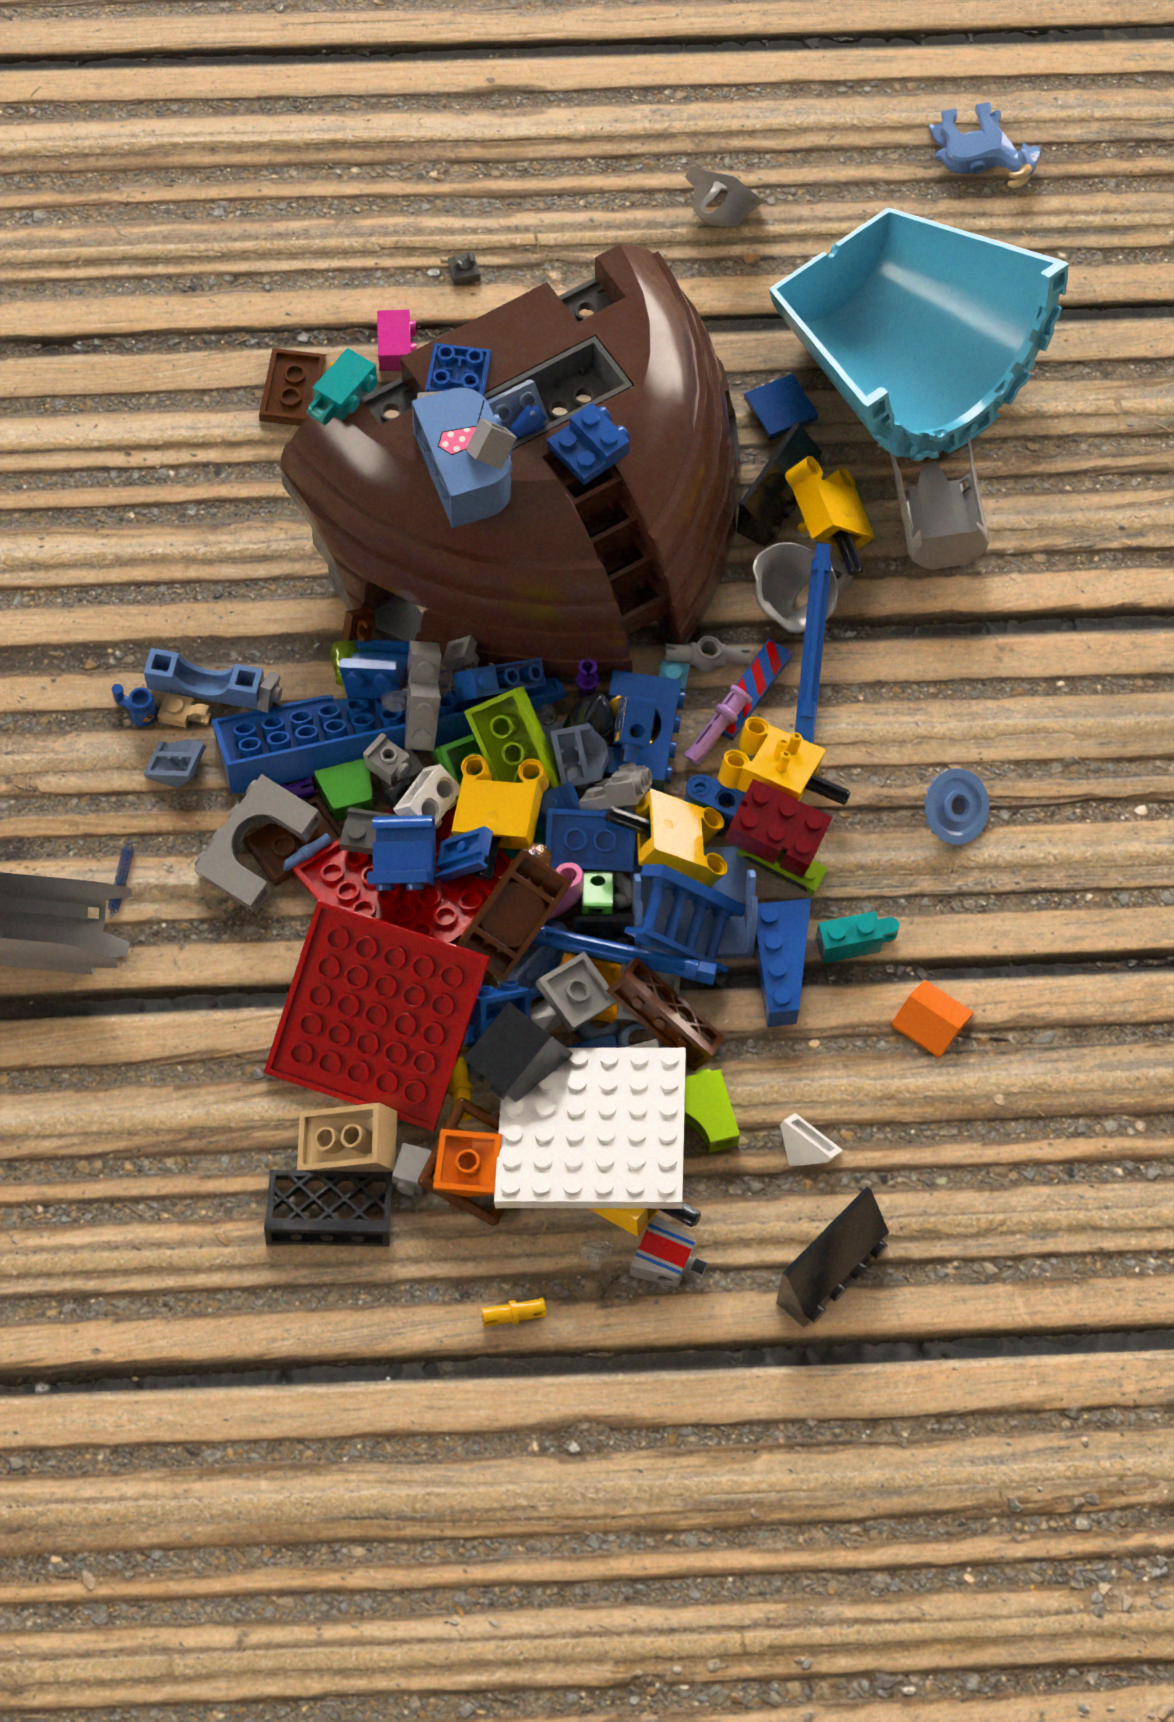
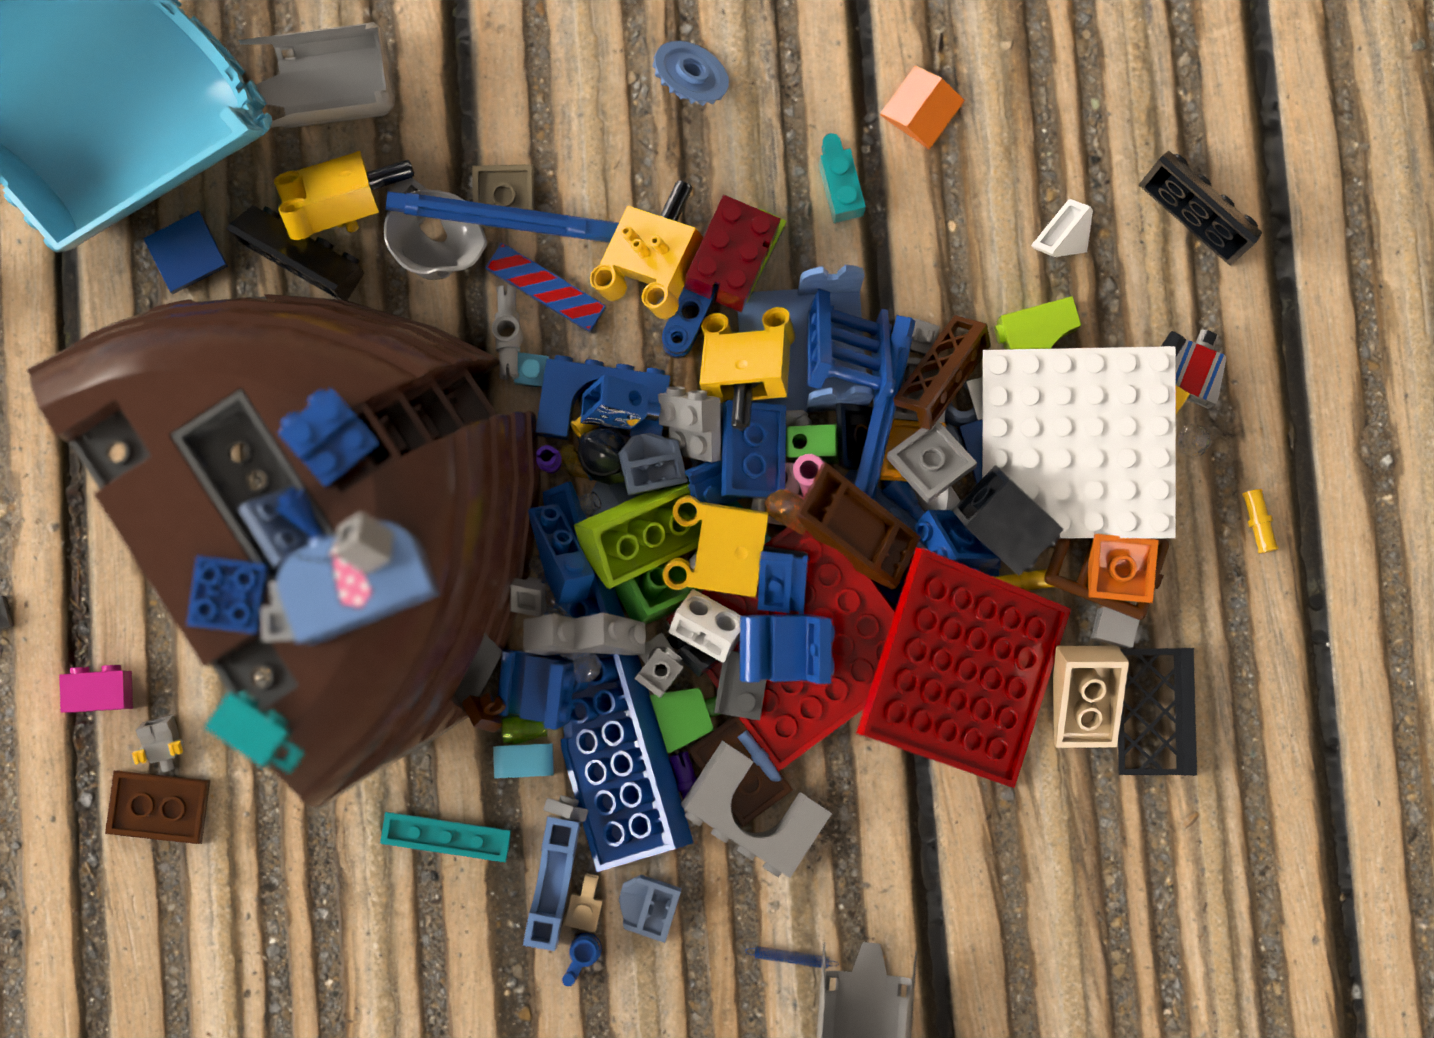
camera: 90 degrees left, 20 degrees up
lavender pin [684,684,753,766] -> none
blue wedge [754,898,811,1027] -> none
none -> teal plate [380,812,512,863]
none -> dark tan tile [472,164,535,228]
none -> medium azure beam [493,743,554,778]
none -> light grey tile [910,317,940,356]

